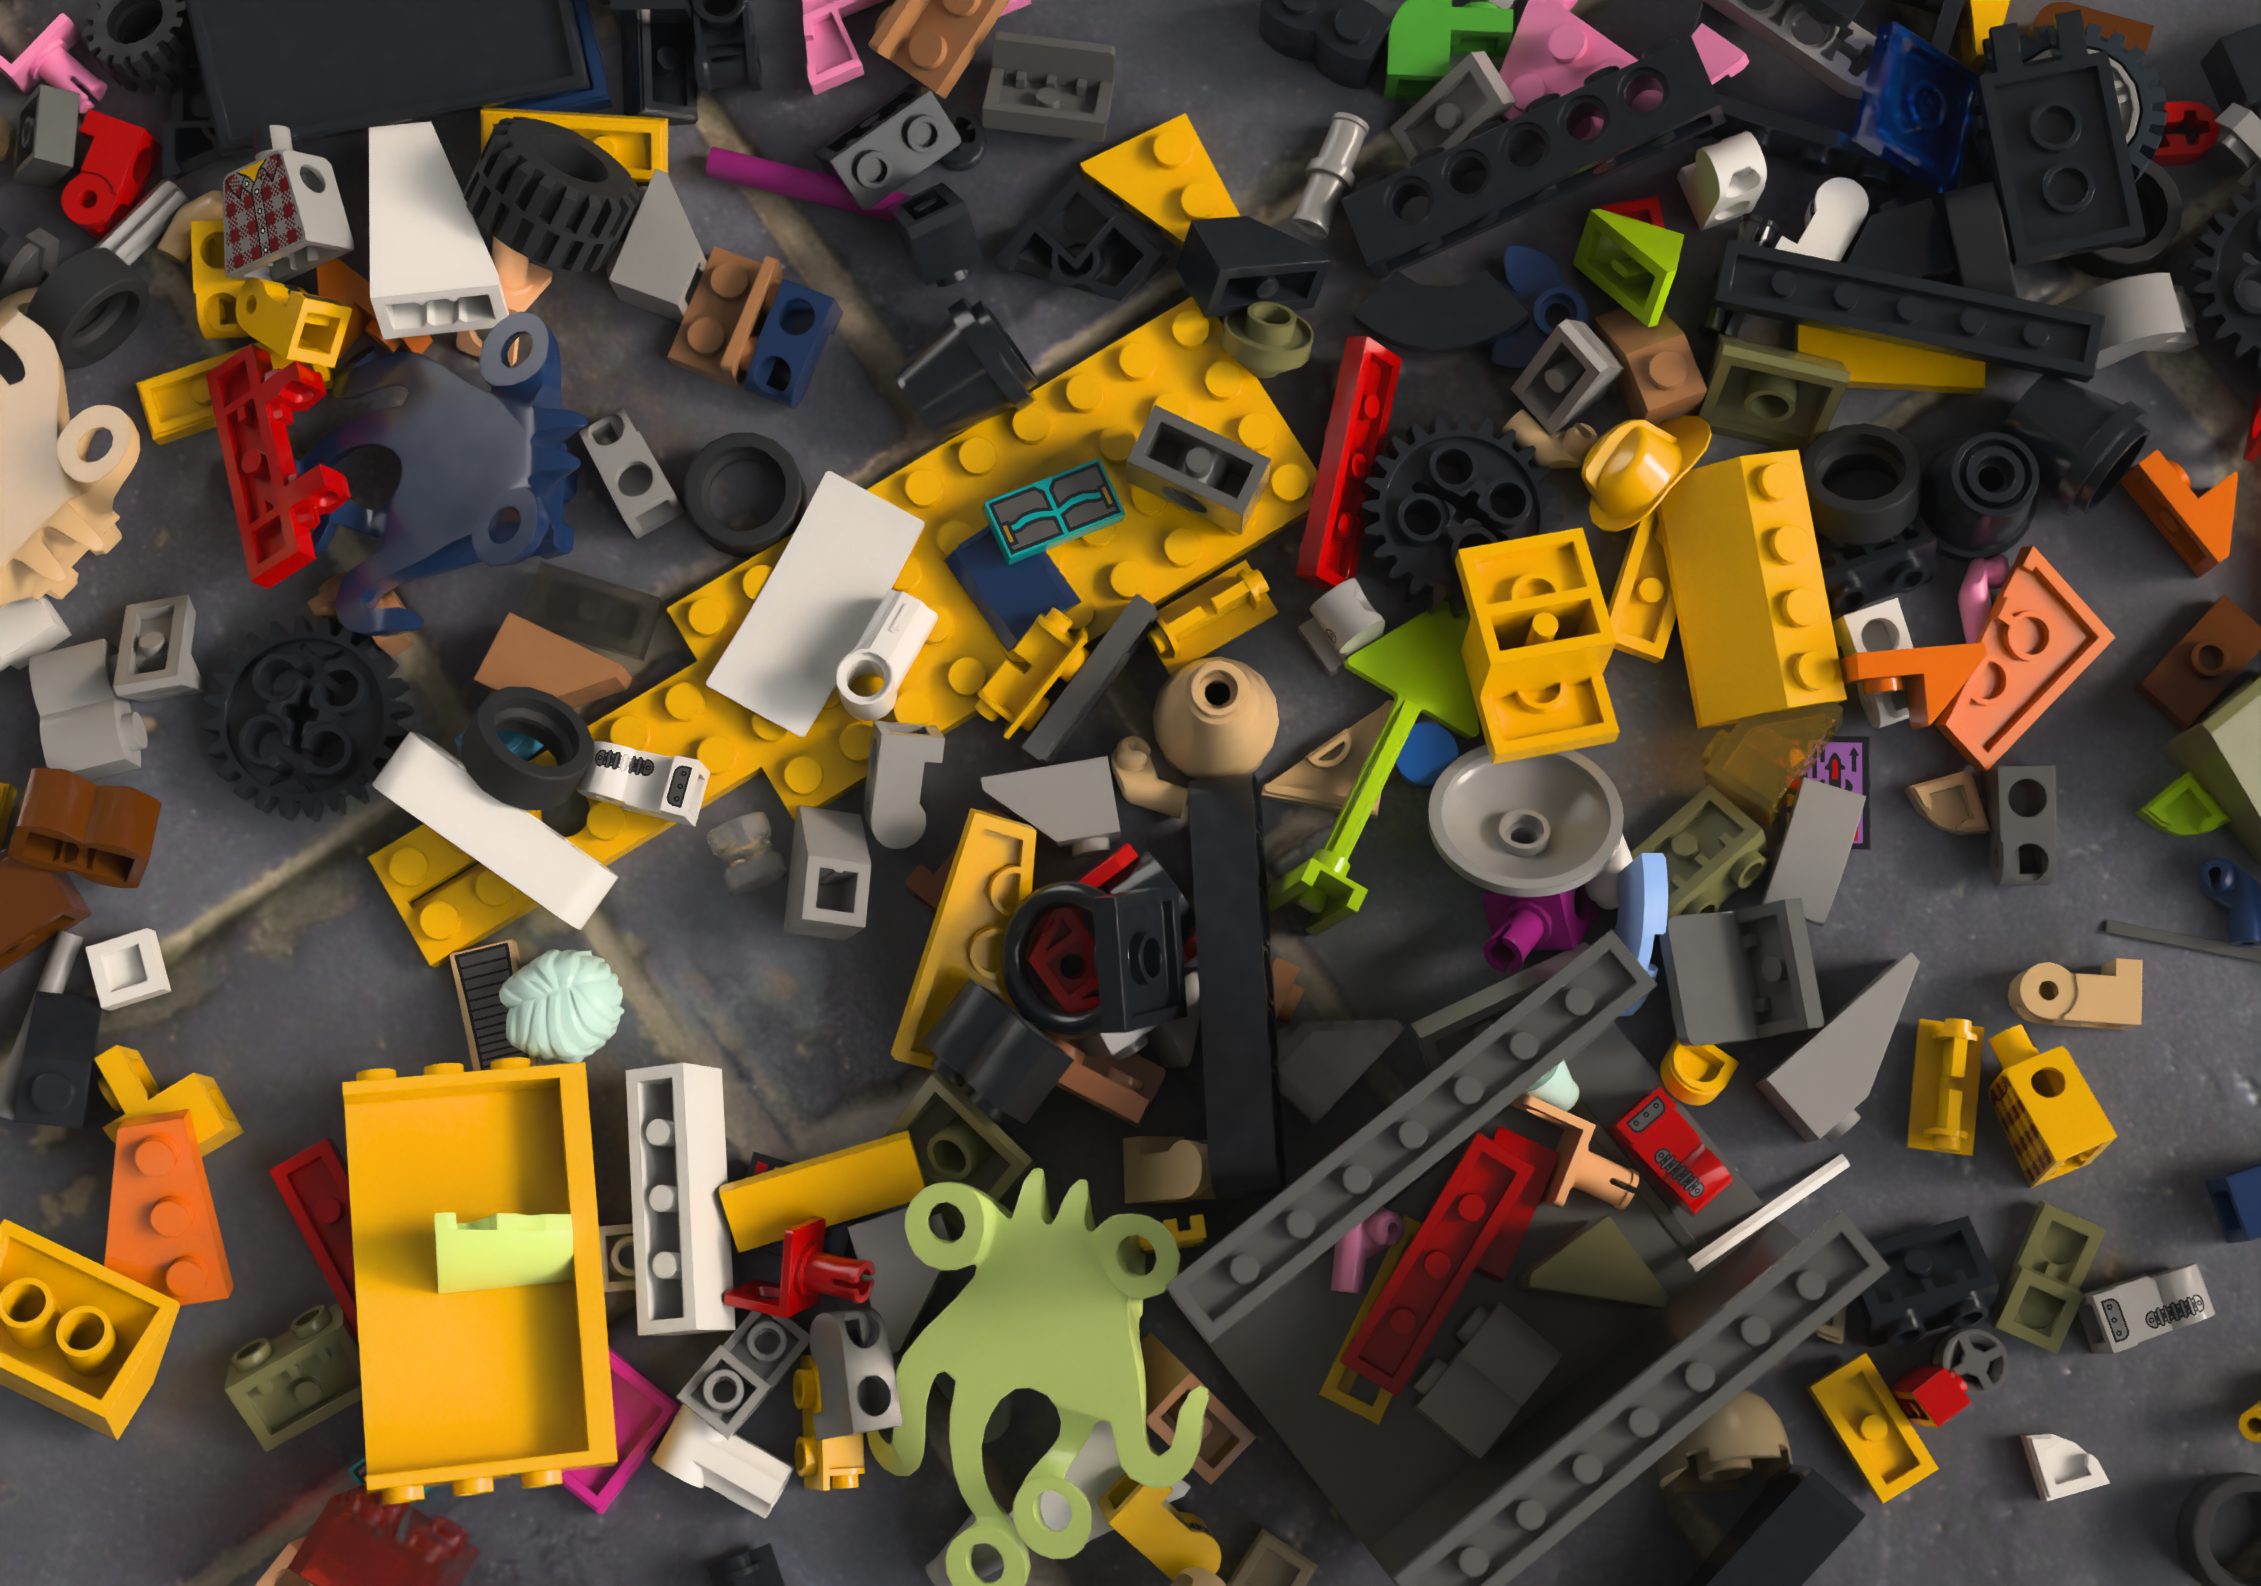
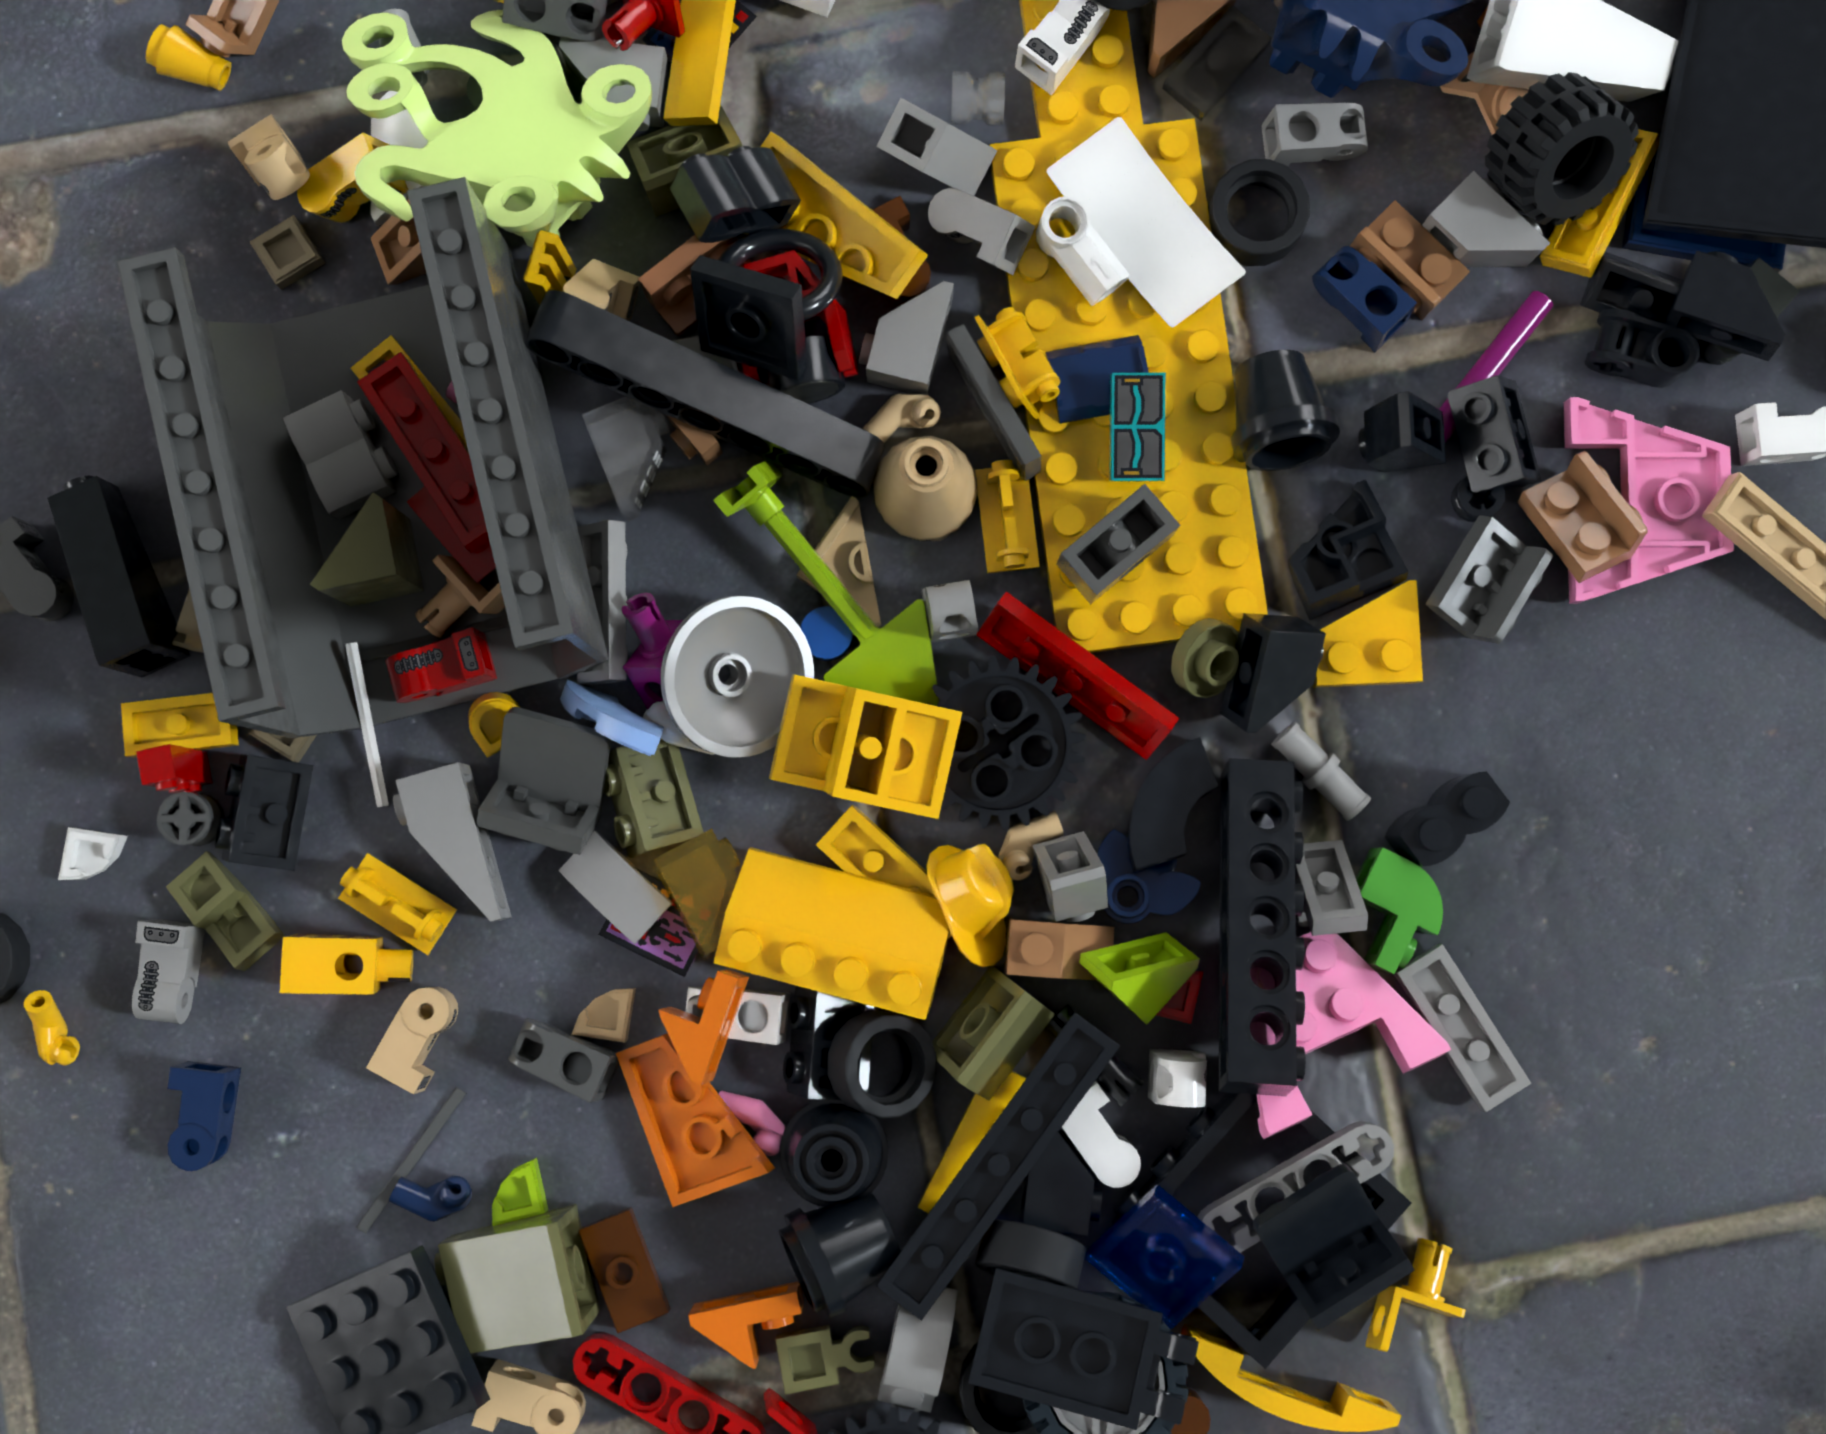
camera: 110 degrees right, 5 degrees up
none -> olive plate [775,1324,876,1395]

